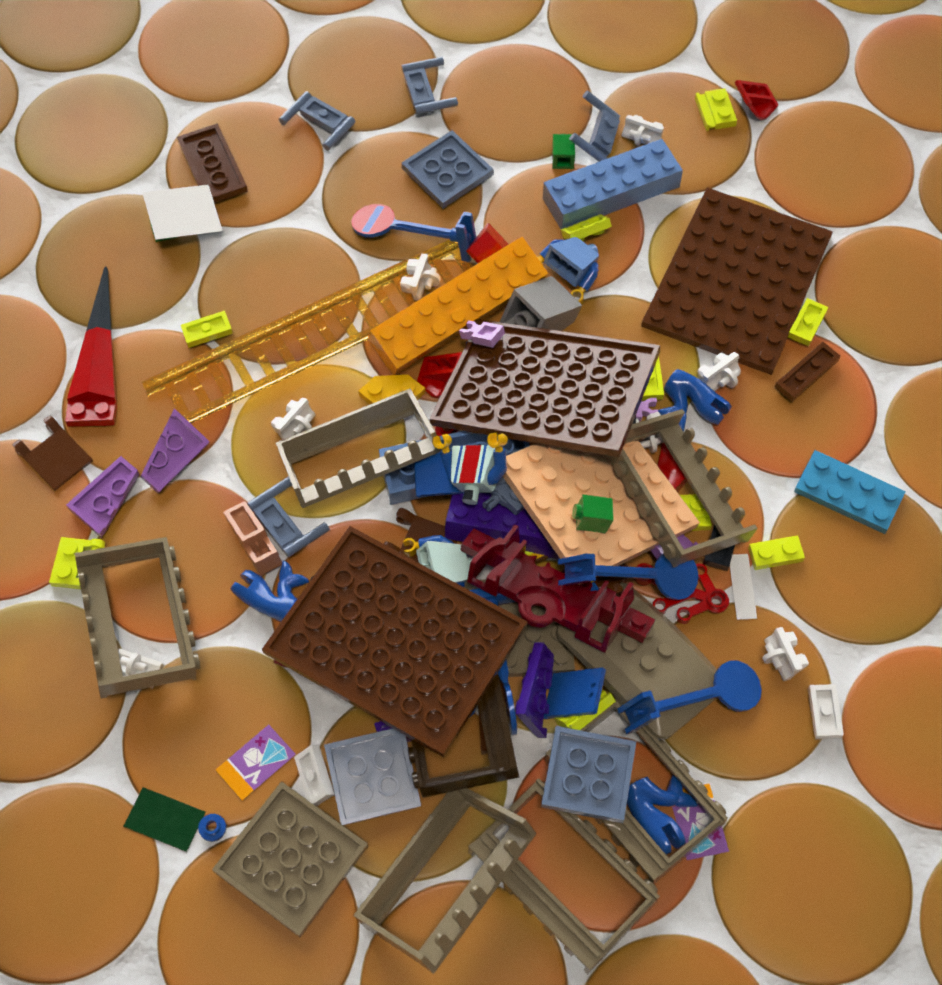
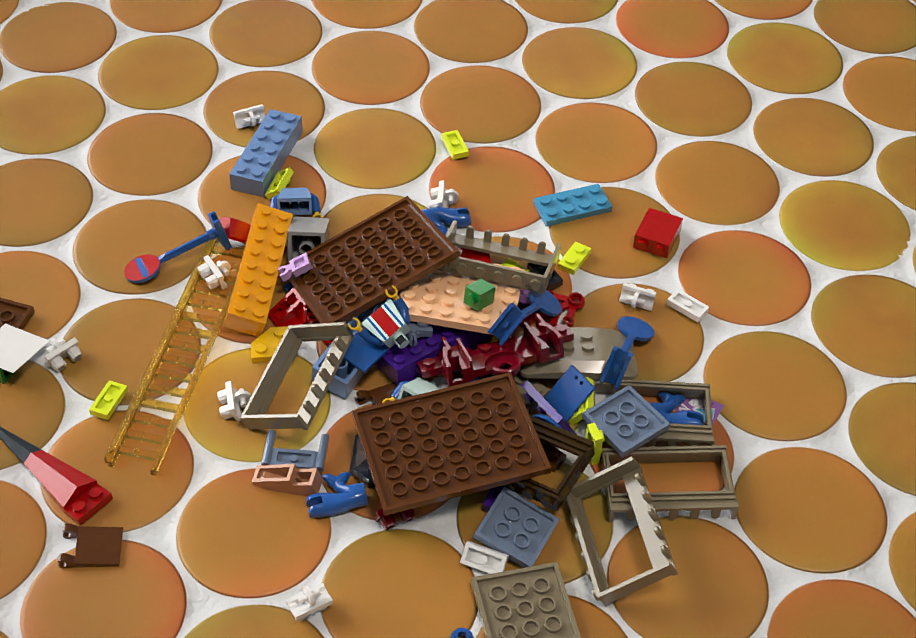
camera: 50 degrees left, 15 degrees down
neon yellow plate [49,537,106,589] -> none
medium lavender wing [66,456,139,538] -> none
dark tan window [75,537,200,699] -> none
medium lavender wing [140,408,210,494] -> none
sticker [216,725,296,800] -> none
sand blue plate [278,91,356,150] -> none
sand blue plate [401,57,458,114] -> none
sand blue plate [401,130,494,208] -> none
green brick [552,134,575,169] -> none
sand blue plate [570,90,620,162] -> none
reddish brown plate [641,187,833,375] -> none
neon yellow plate [695,88,737,131] -> none
white sticker [730,554,757,620] -> none
red slope [735,80,779,120] -> none
reddish brown plate [774,342,841,402] -> none
none -> white hips [44,337,82,372]
none -> neon yellow plate [585,423,605,465]
none -> red brick [633,208,683,258]

